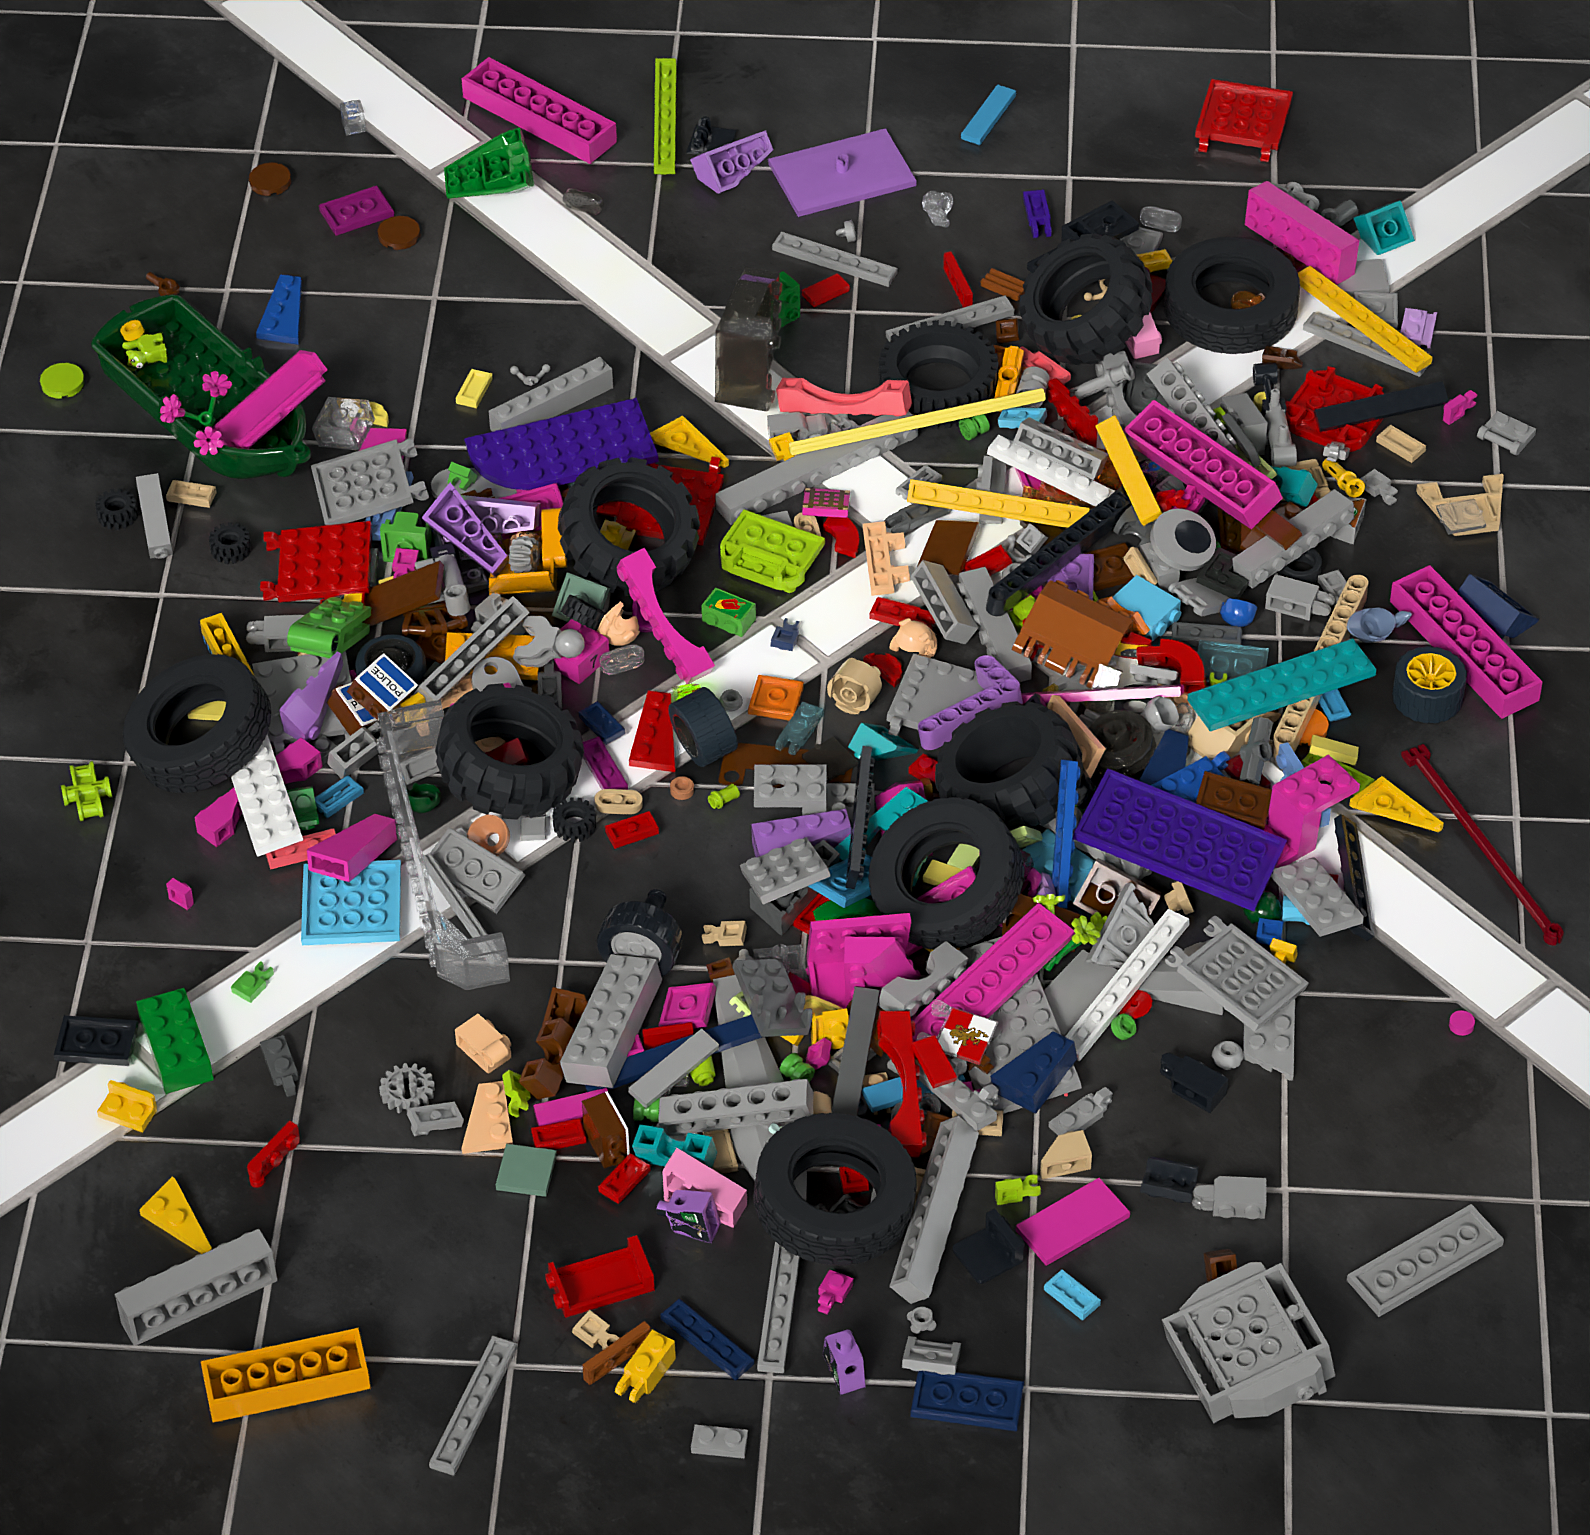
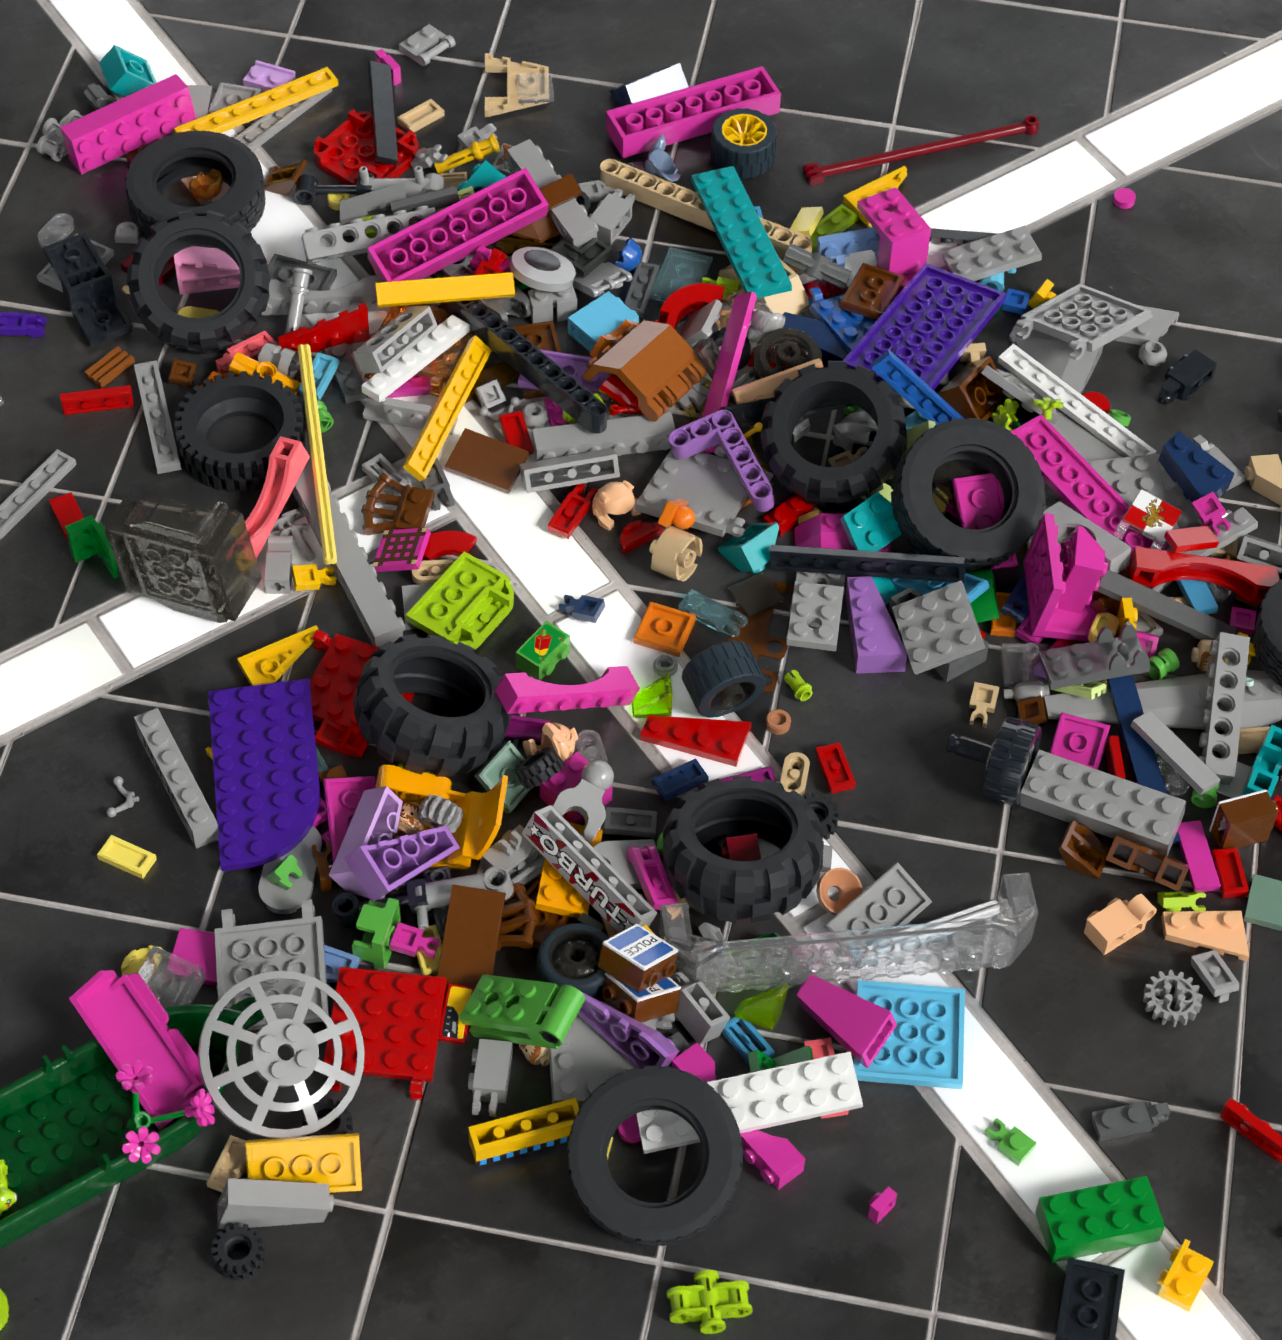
camera: 85 degrees left, 5 degrees up
light nougat hinge [862,521,910,596] -> none
tan tile [1123,547,1158,585] -> none
yellow plate [1137,249,1172,272] -> none
none -> light grey dish [198,970,365,1138]
none -> yellow tile [245,1133,362,1193]
none -> reddish brown plate [361,473,435,536]
none -> orange tile [658,499,695,530]
none -> clear neon green slope [734,982,789,1030]
none -> dark pink plate [1192,492,1231,537]

